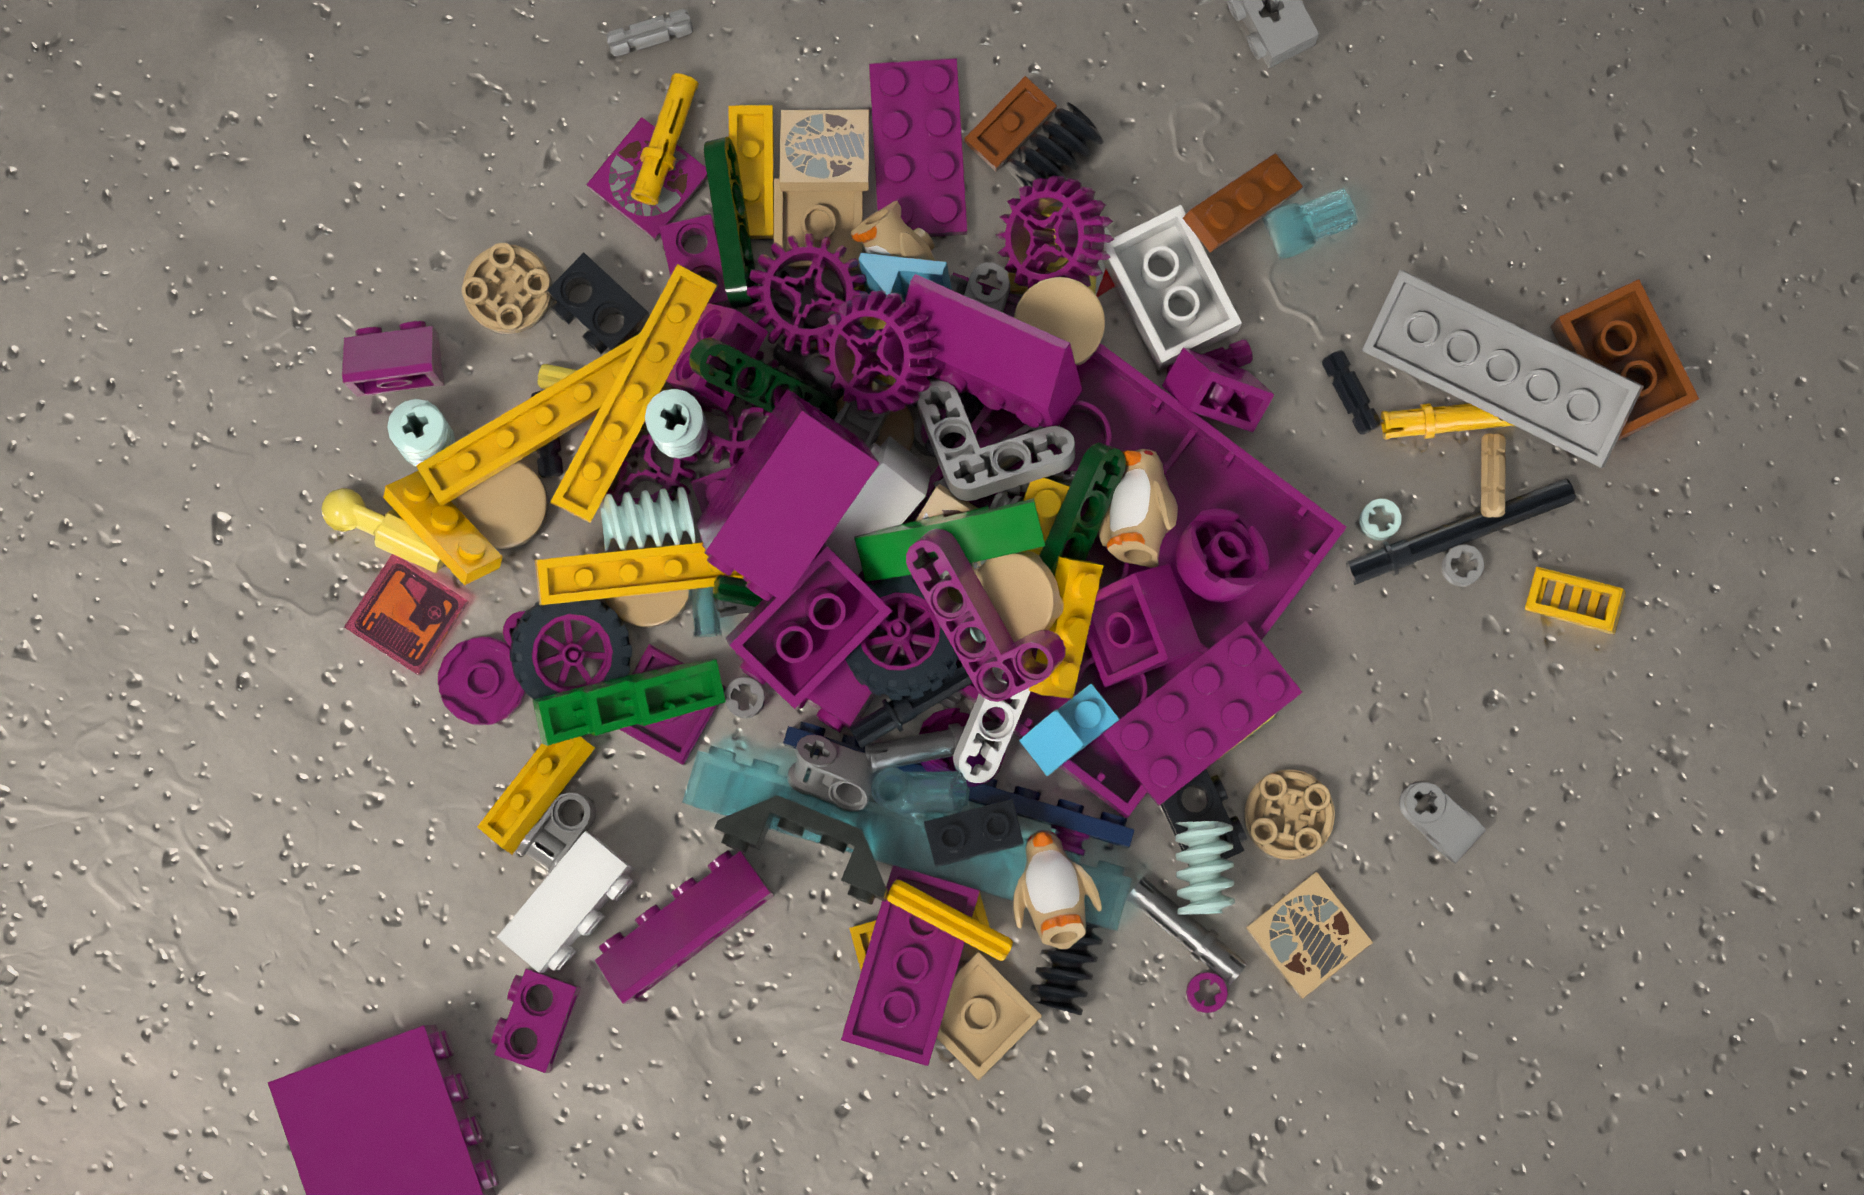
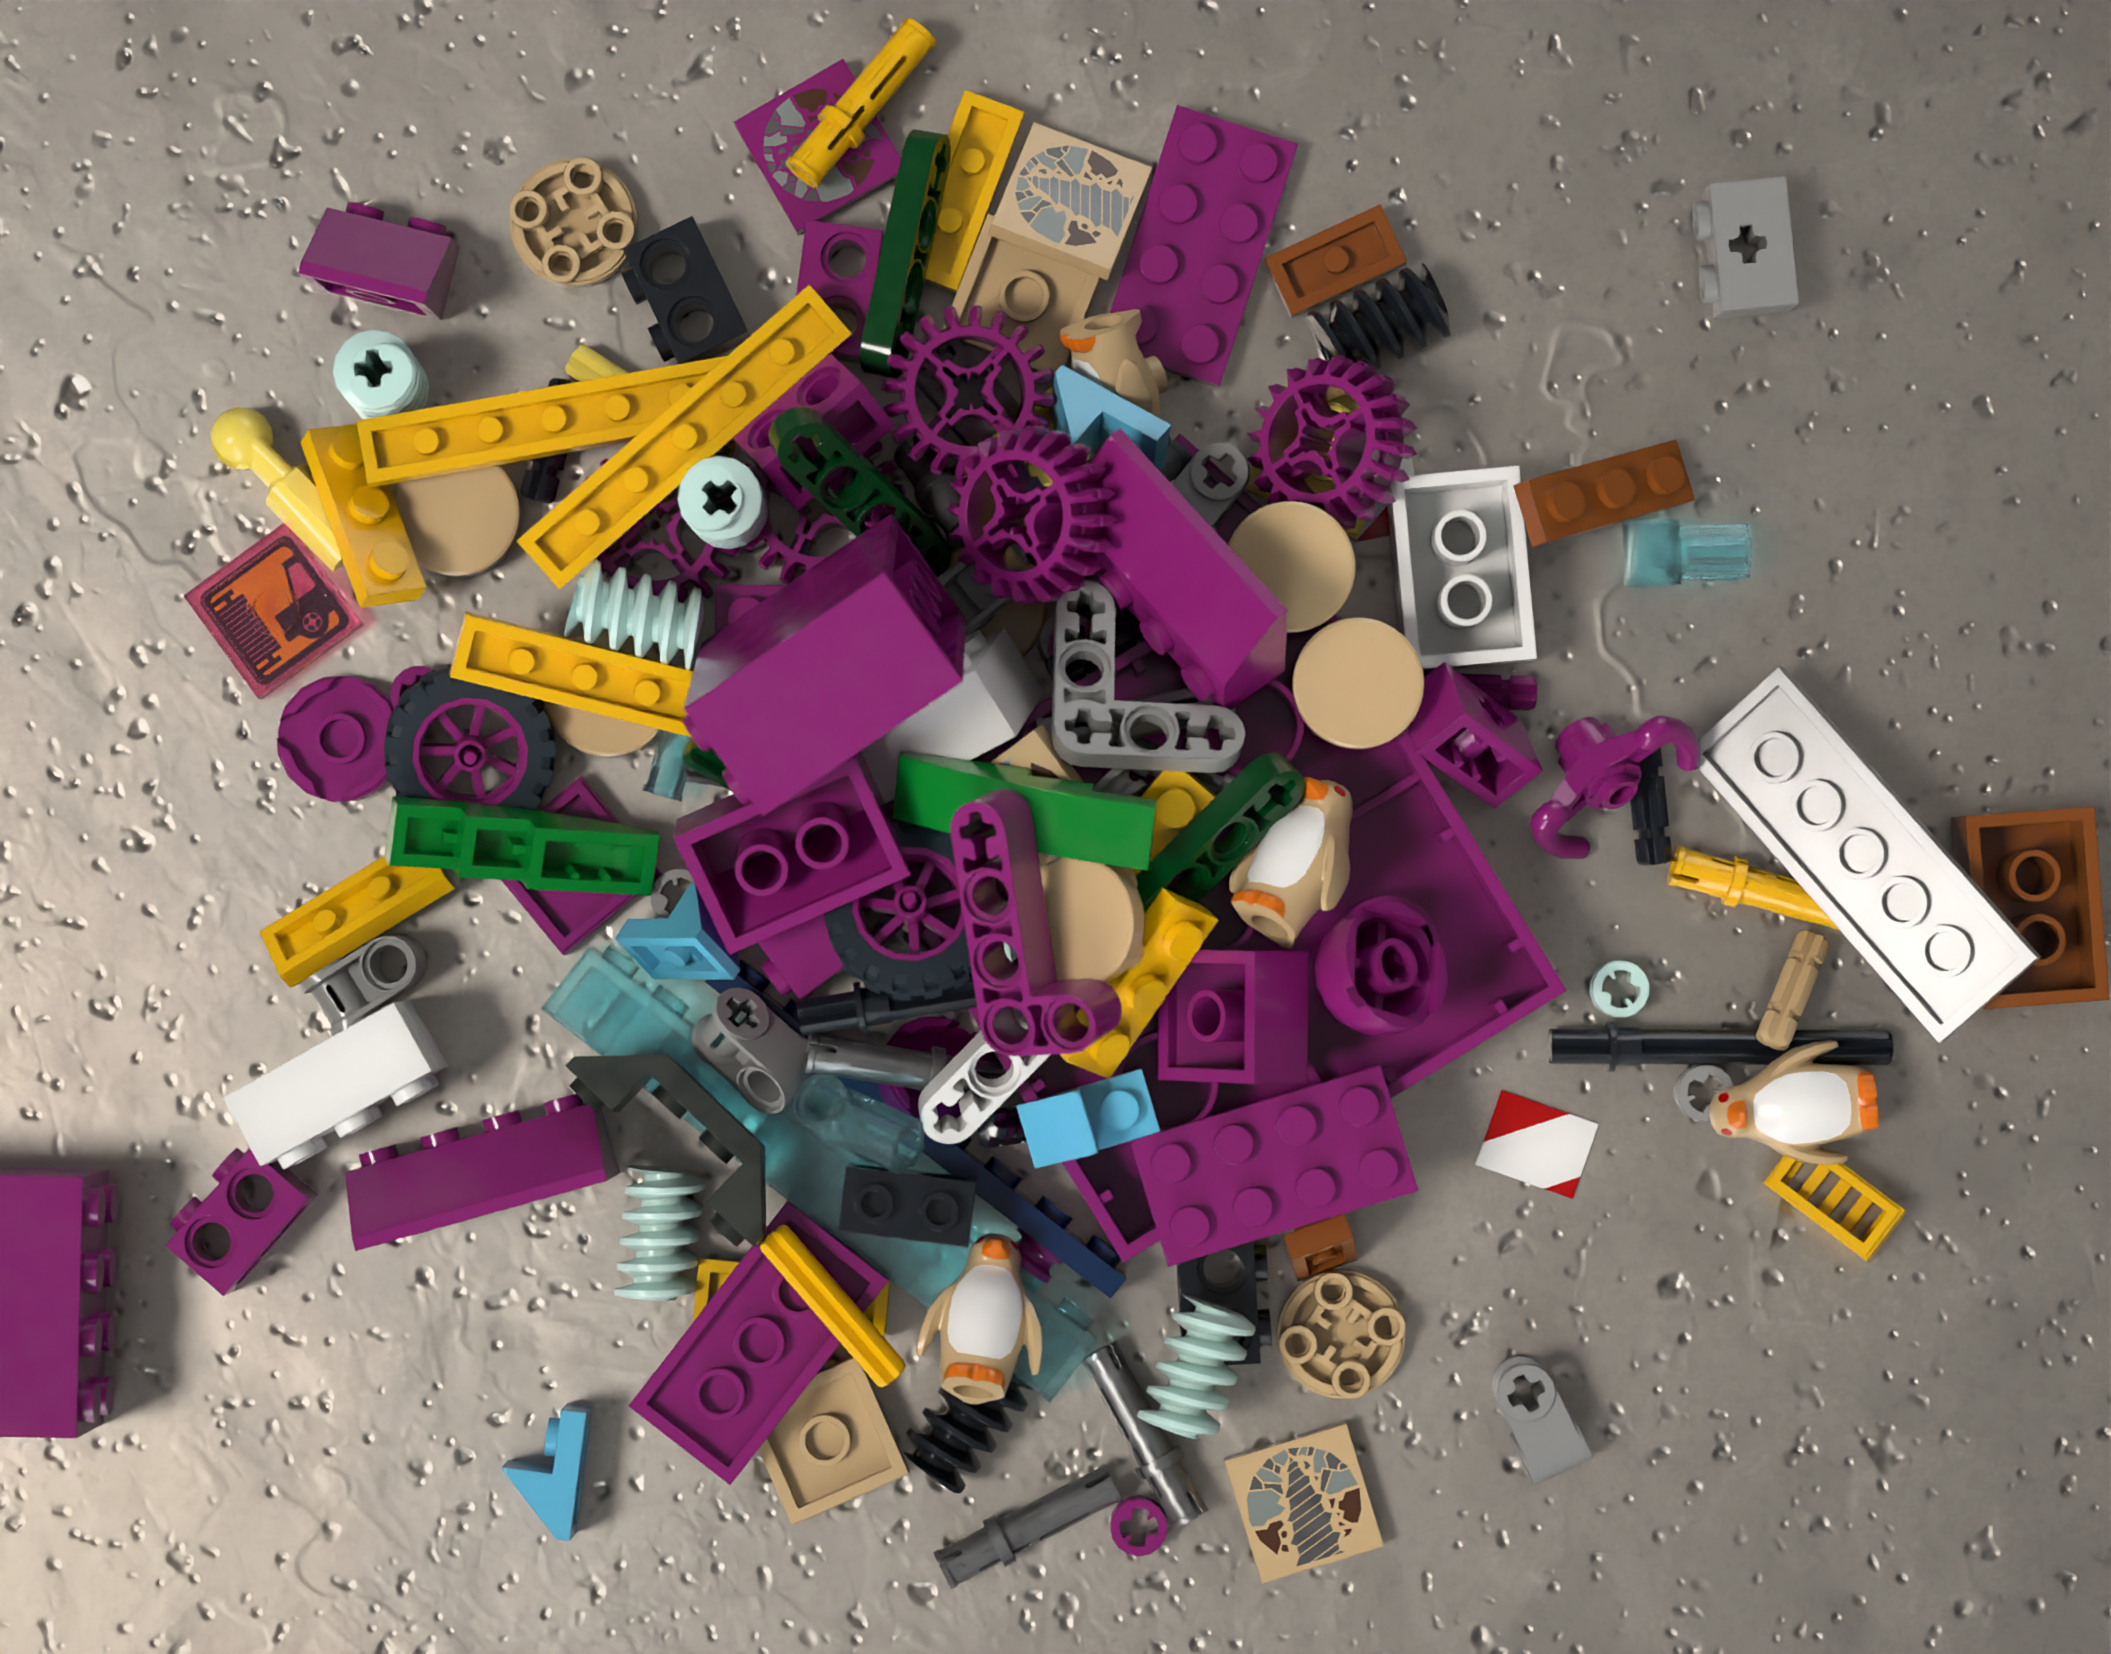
camera: 25 degrees right, 5 degrees up
none -> medium azure slope [502,1403,593,1541]
none -> light aqua piece [614,1165,706,1301]
none -> medium azure slope [615,882,741,980]
none -> flat silver pin [933,1464,1123,1589]
none -> black axle [976,1106,1027,1148]
none -> dark orange plate [1283,1213,1357,1282]
none -> tan tile [1292,618,1424,749]
none -> white sticker [1475,1090,1599,1199]
none -> magenta piece [1530,715,1700,859]
none -> animal [1709,1040,1879,1165]

